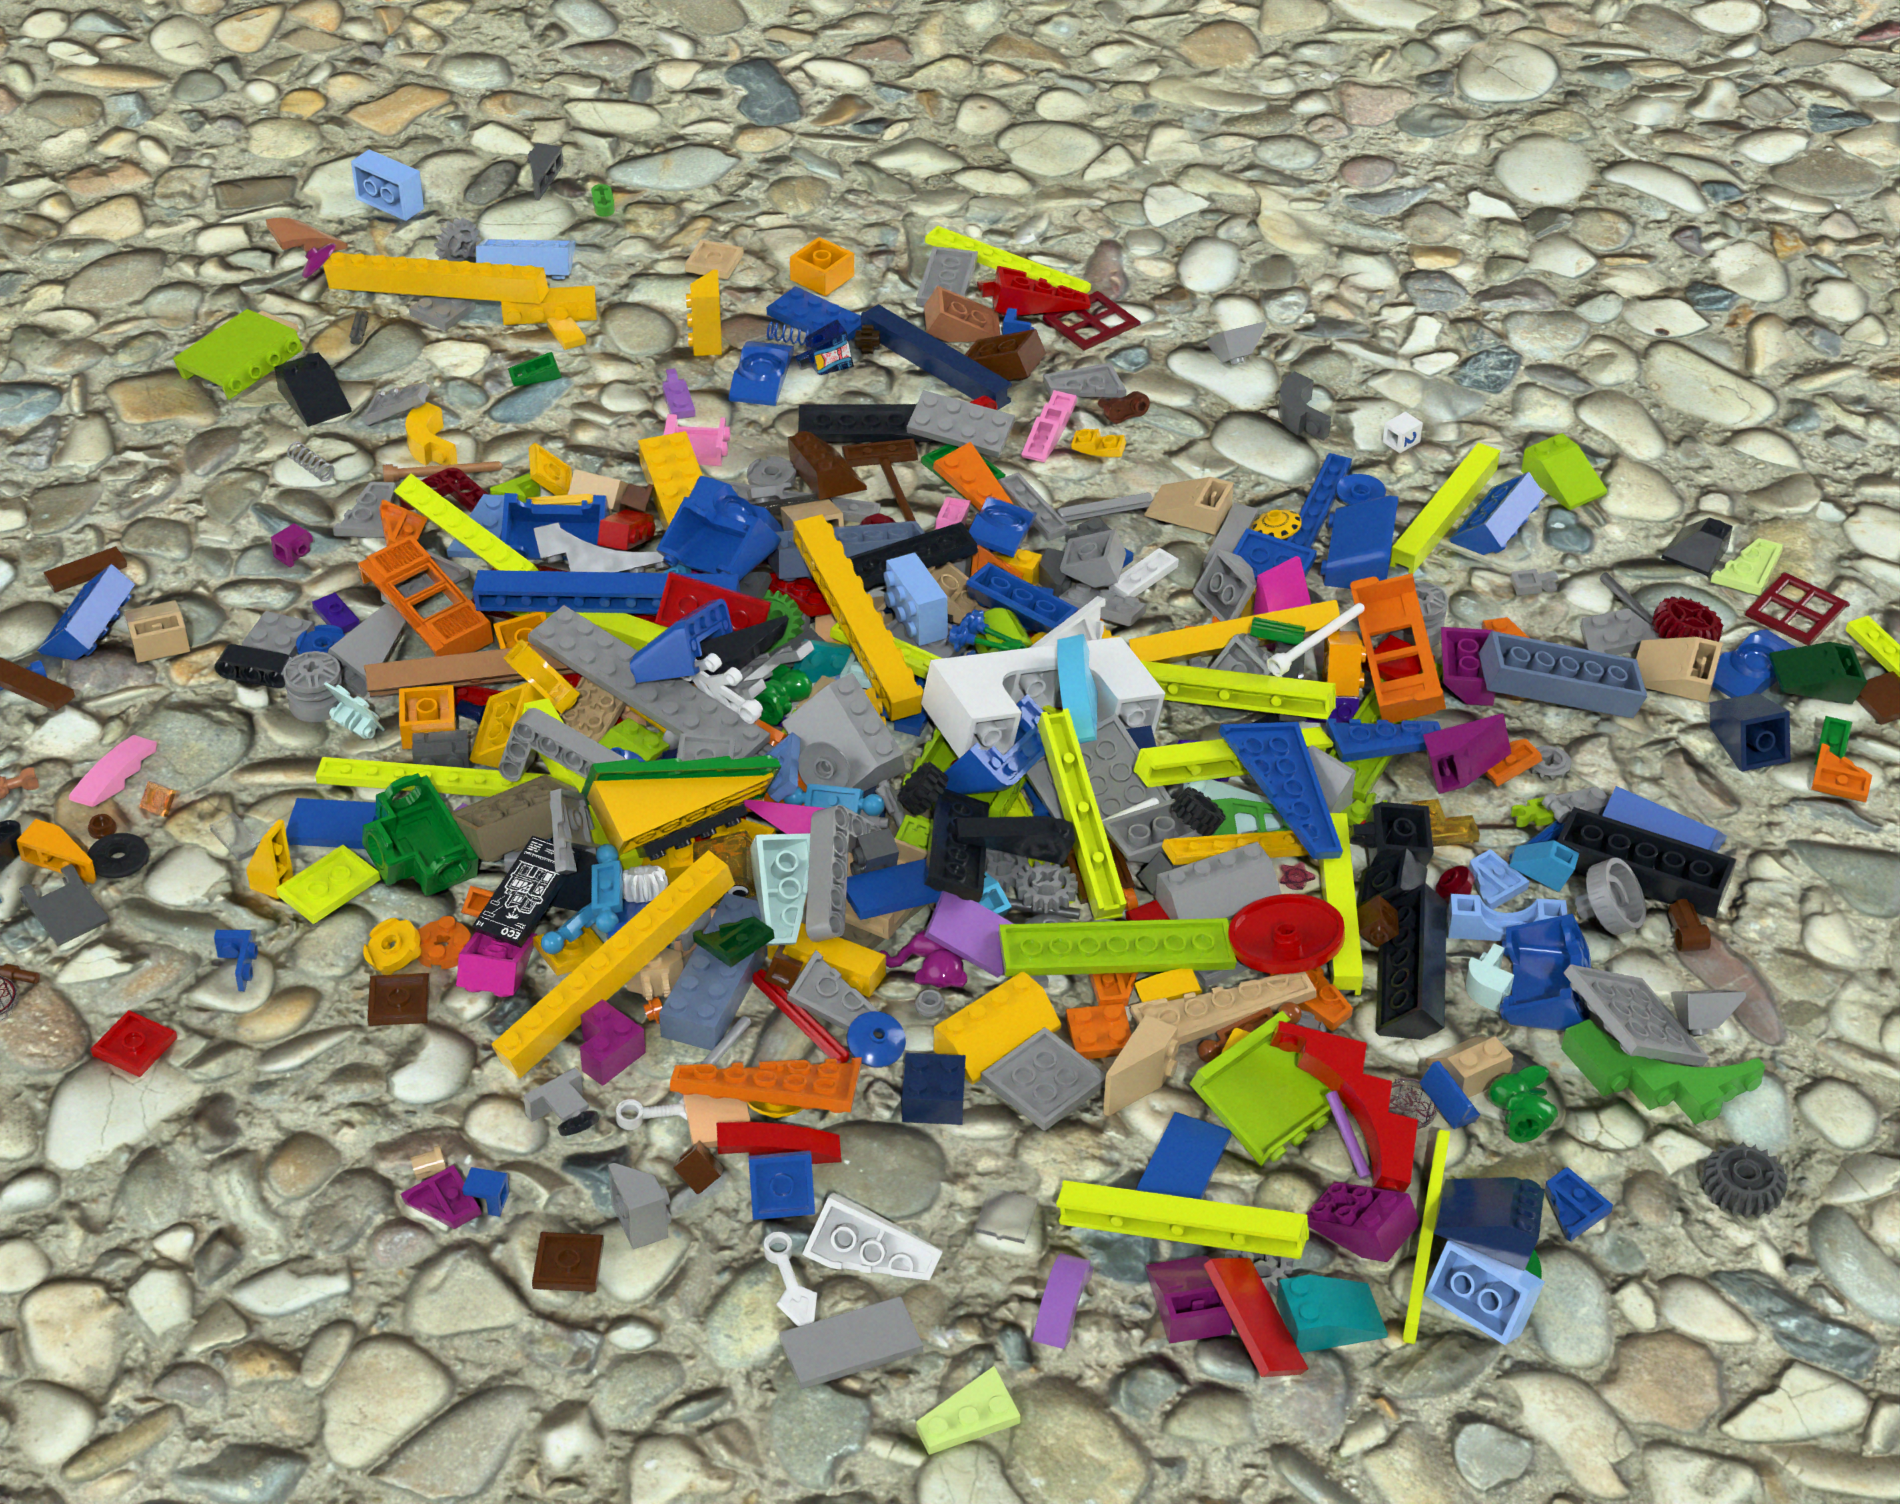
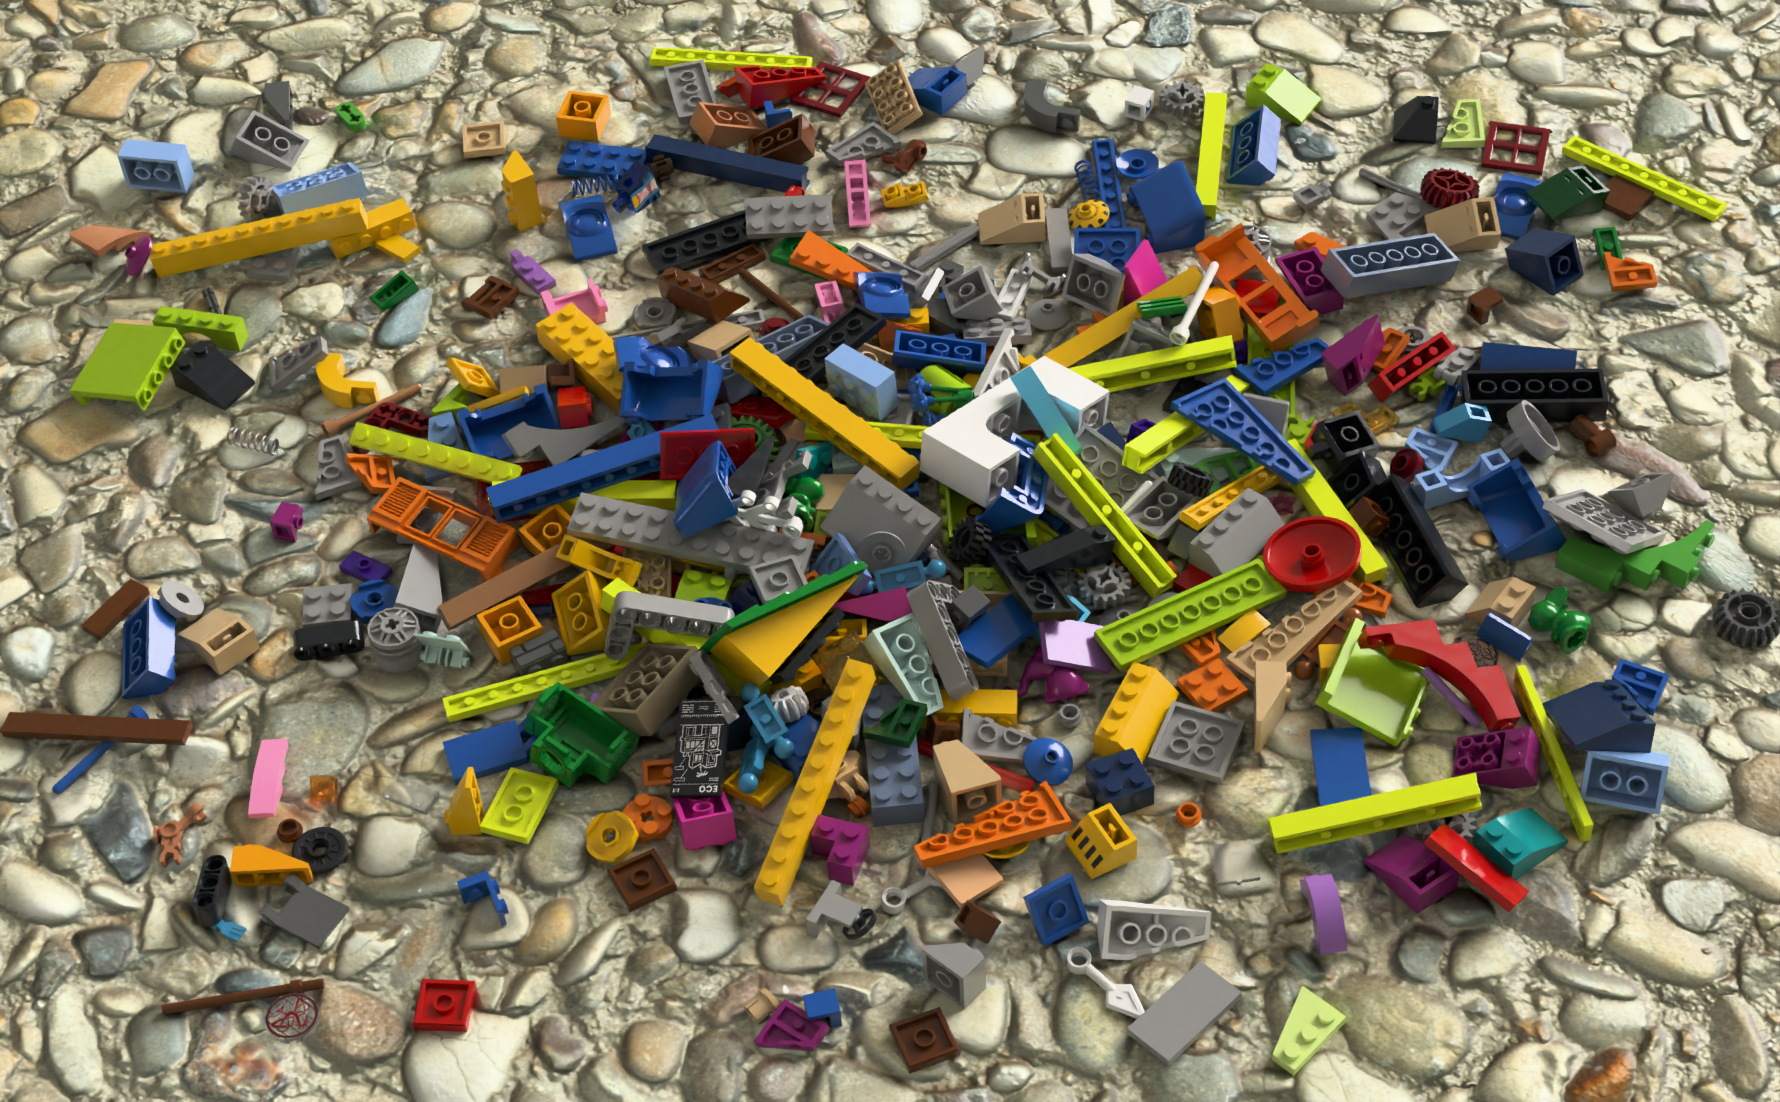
camera: 20 degrees left, 5 degrees up
red slope [716,1122,842,1164] -> none
light aqua brick [1465,944,1514,1013] -> none
none -> lime arch [152,306,248,351]
none -> tile [157,581,204,621]
none -> light grey slope [231,110,309,170]
none -> reddish brown plate [461,276,519,320]
none -> tan tile [865,60,923,135]
none -> blue slope [908,67,967,115]
none -> light grey tile [909,268,944,309]
none -> tan slope [933,739,1002,824]
none -> light grey piece [1017,252,1066,295]
none -> light grey dish [1026,299,1070,332]
none -> yellow slope [1065,803,1137,880]
none -> blue piece [1074,160,1100,201]
none -> light grey gear [1159,80,1205,117]
none -> orange plate [1175,802,1202,827]
none -> red brick [1367,332,1456,403]
none -> reddish brown panel [1467,286,1504,325]

